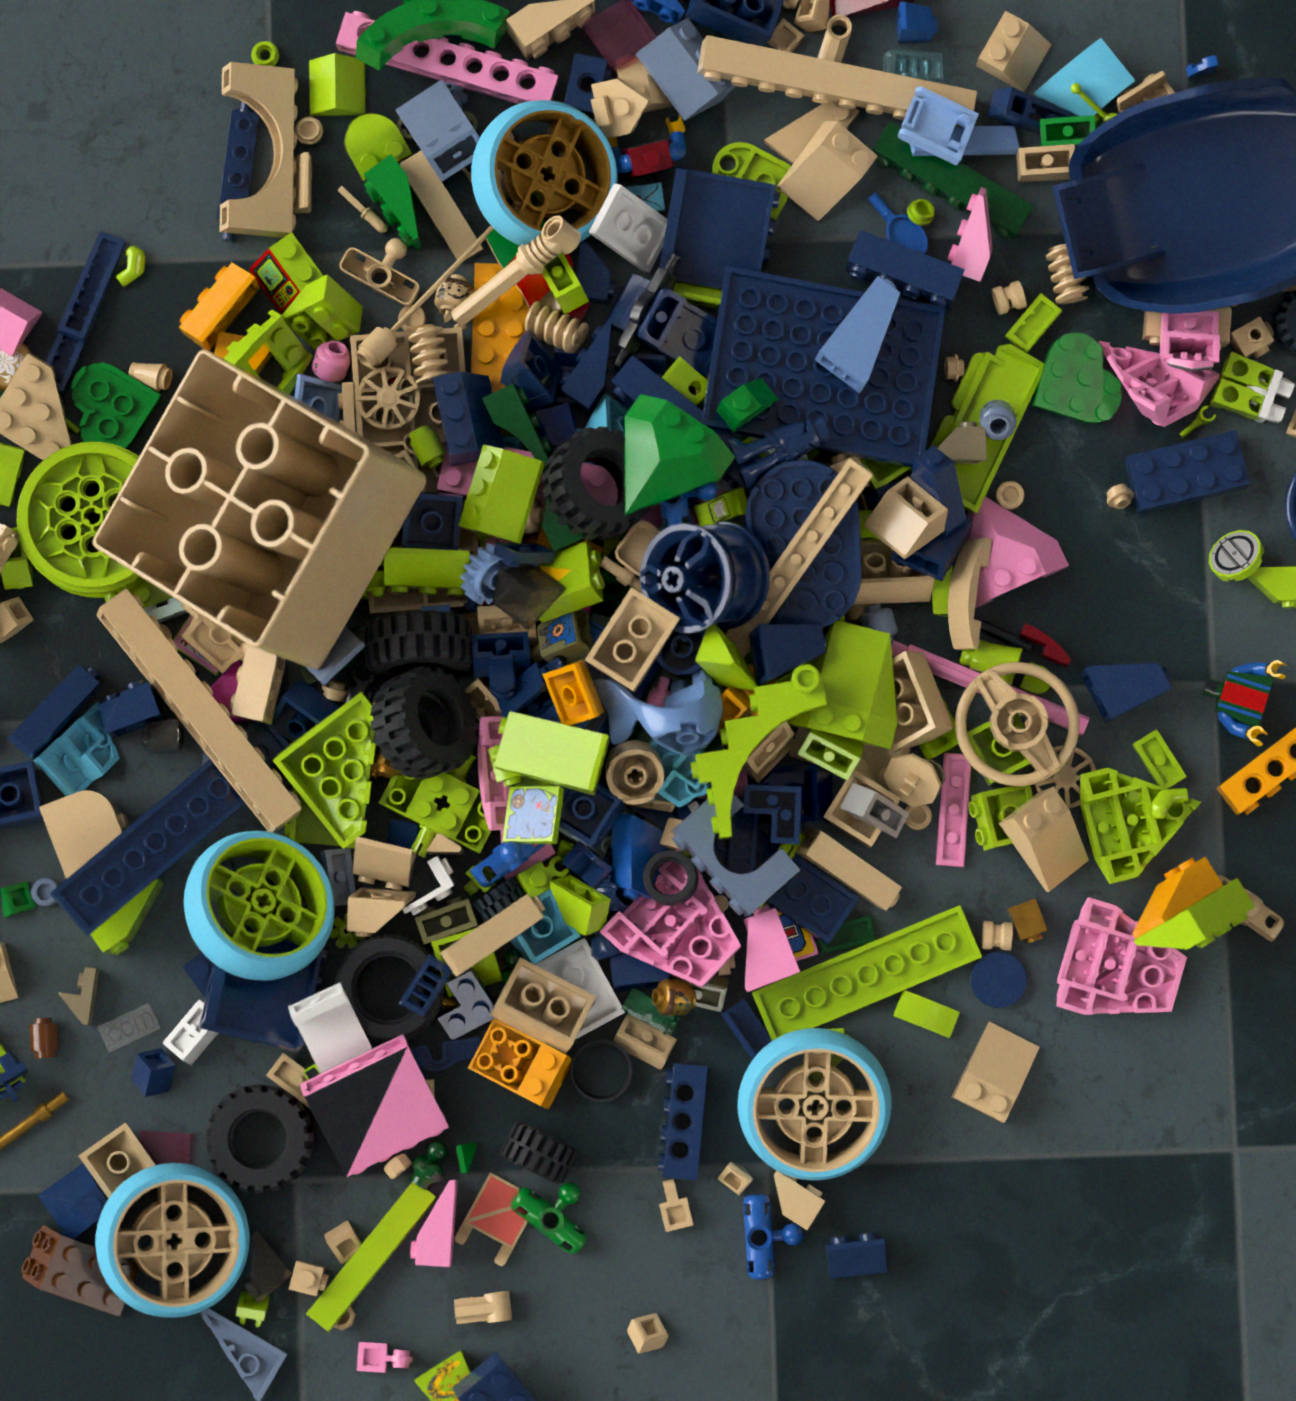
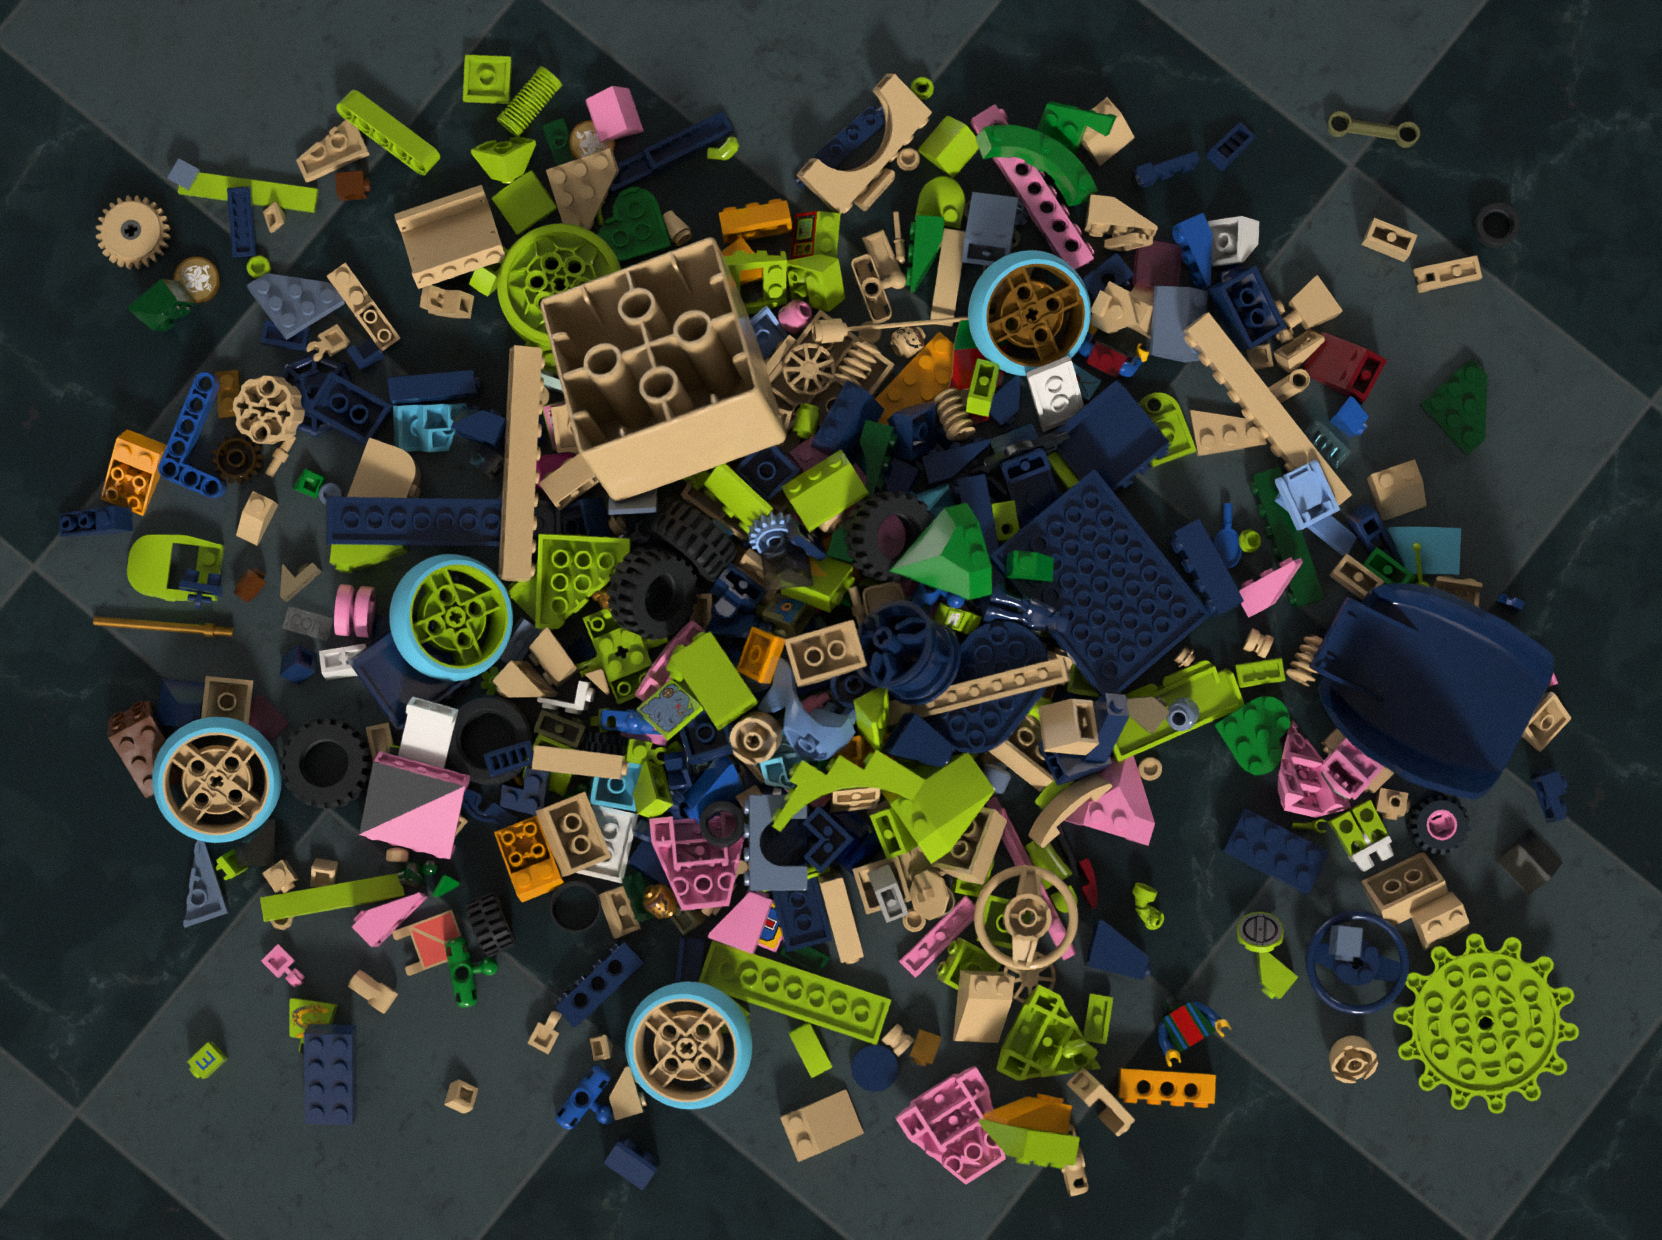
camera: 40 degrees right, 0 degrees up
tan piece [444,215,581,330] -> none
tan slope [777,121,877,221] -> none
lime tile [791,664,820,694] -> none
medium blue slope [815,276,900,393] -> none
tan plate [1107,484,1134,509] -> none
none -> bright pink wheel [334,584,376,638]
none -> tan tile [862,230,901,281]
none -> tan panel [1066,1068,1135,1136]
none -> tan tile [1104,232,1153,252]
none -> lime arm [1132,883,1164,930]

